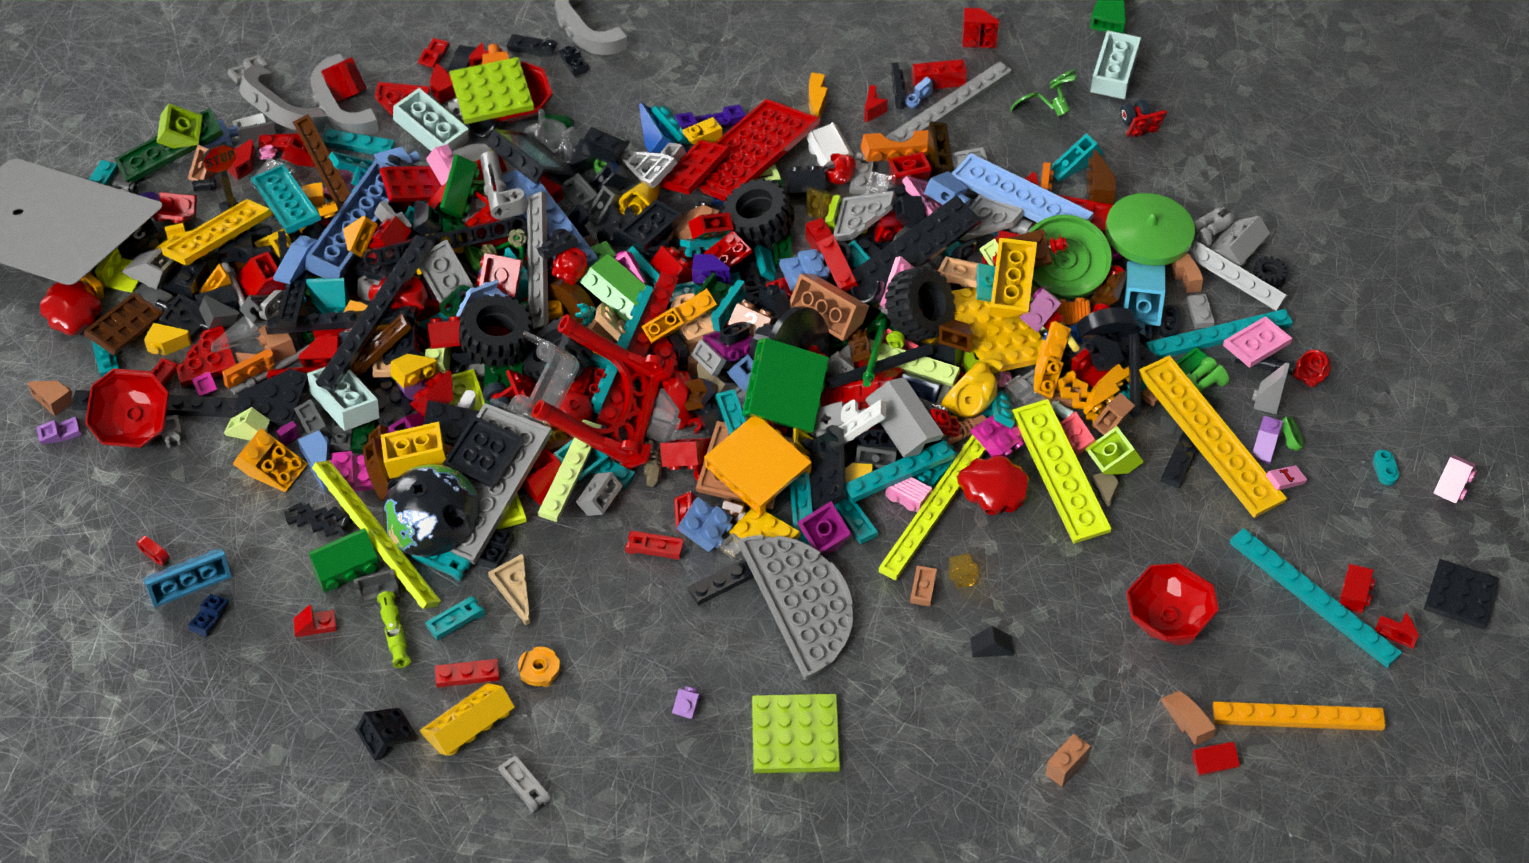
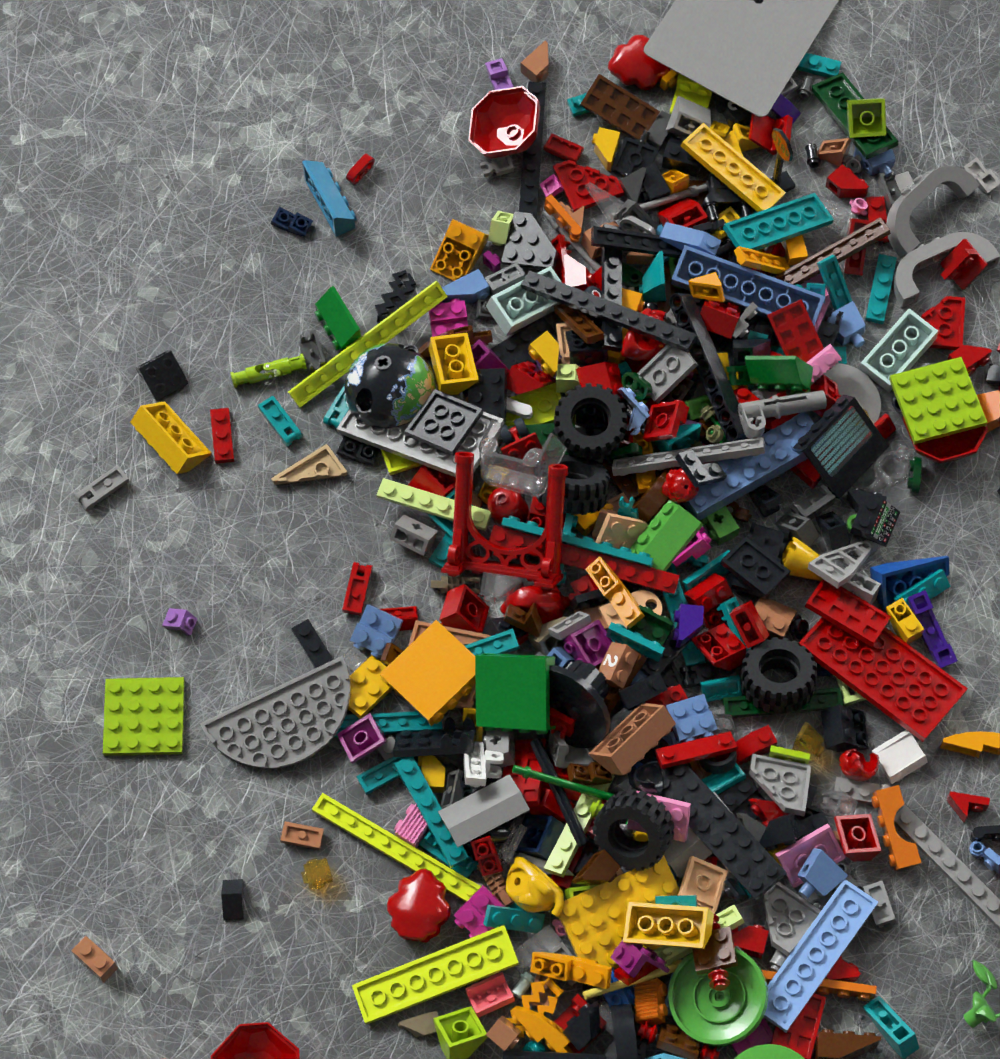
camera: 90 degrees right, 15 degrees up
red slope [293,605,337,638] -> none
dark green plate [350,420,377,454] -> none
light orange plate [518,647,560,687] -> none
black plate [719,322,751,345] -> none
dark brown slope [926,121,953,178] -> none

